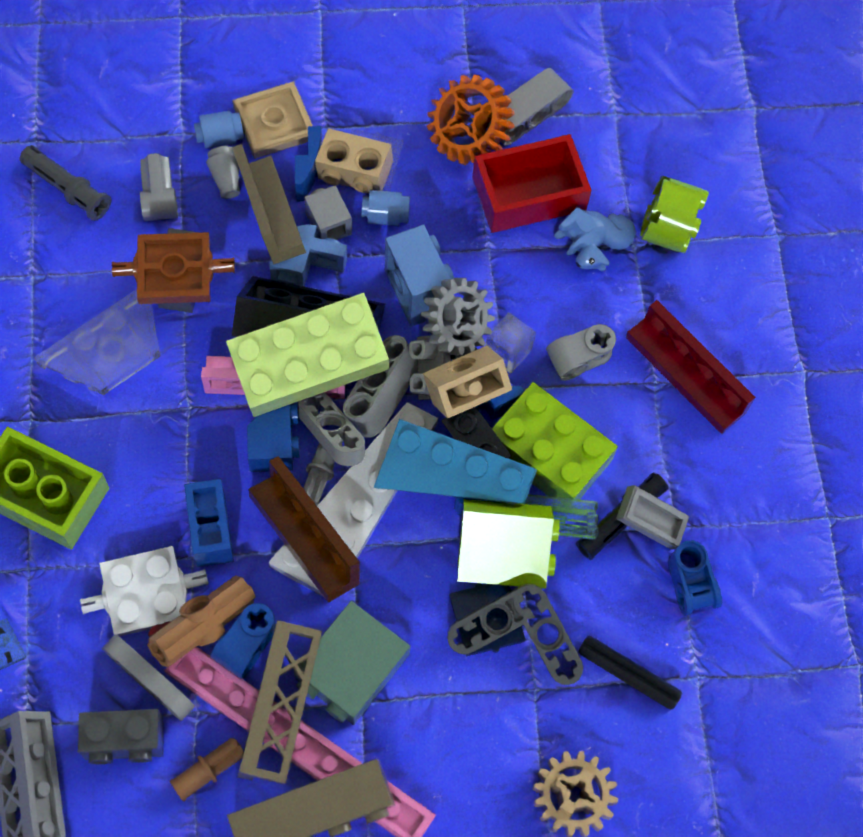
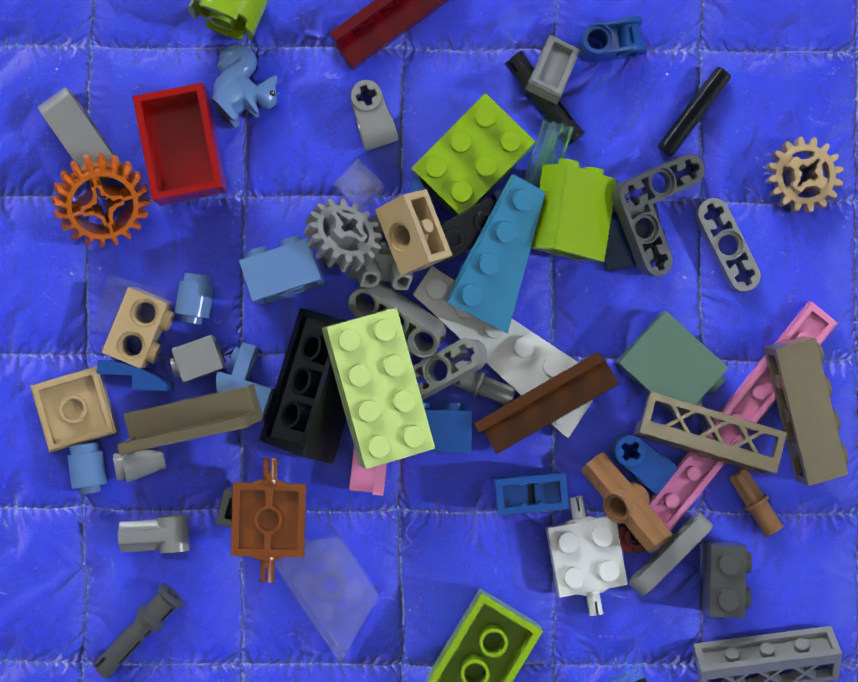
camera: 85 degrees left, 20 degrees up
none -> light grey beam [695,198,761,292]

